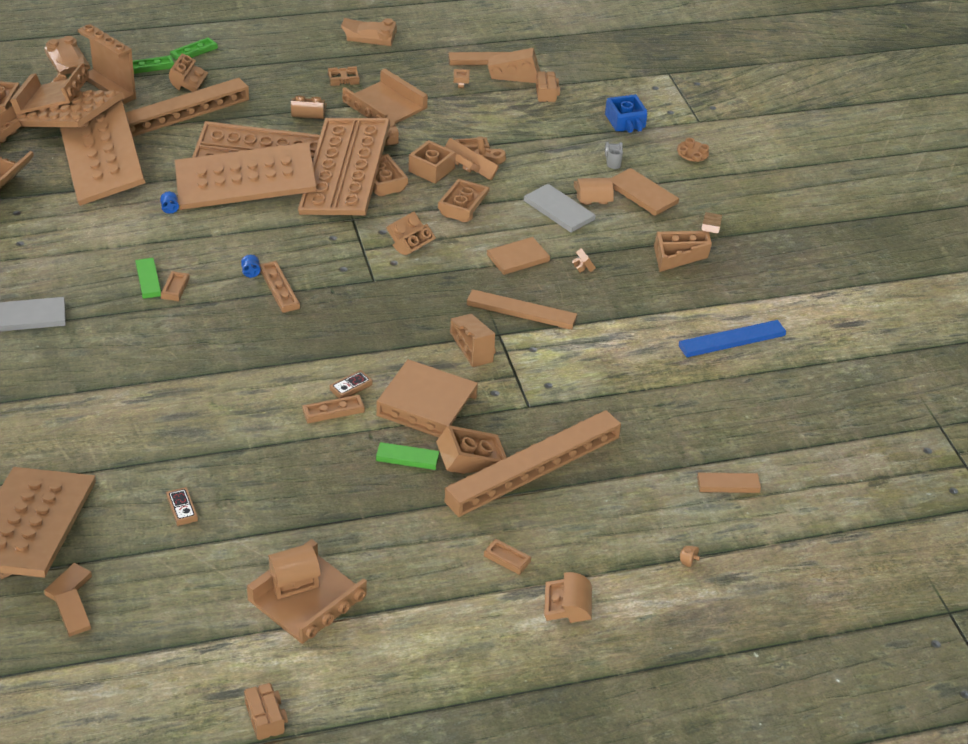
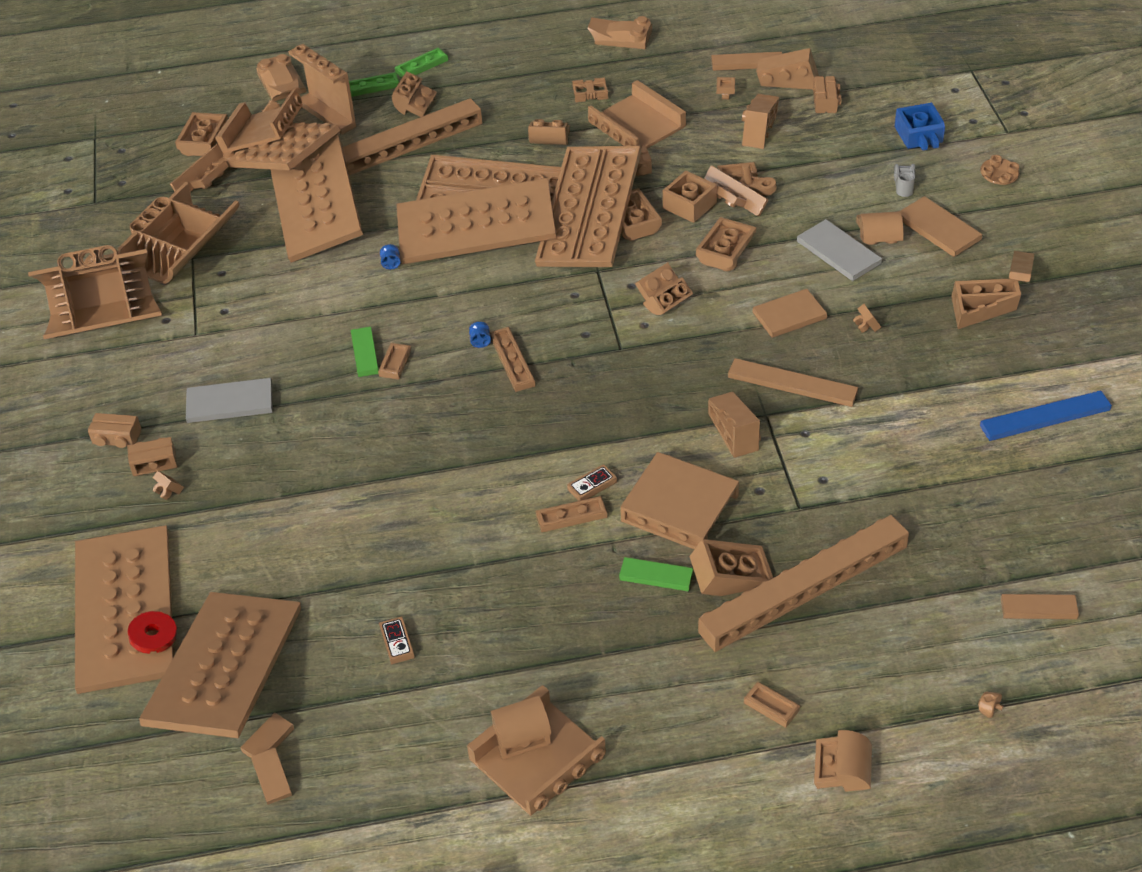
camera: 10 degrees right, 5 degrees up
none -> medium nougat wedge [742,94,779,149]

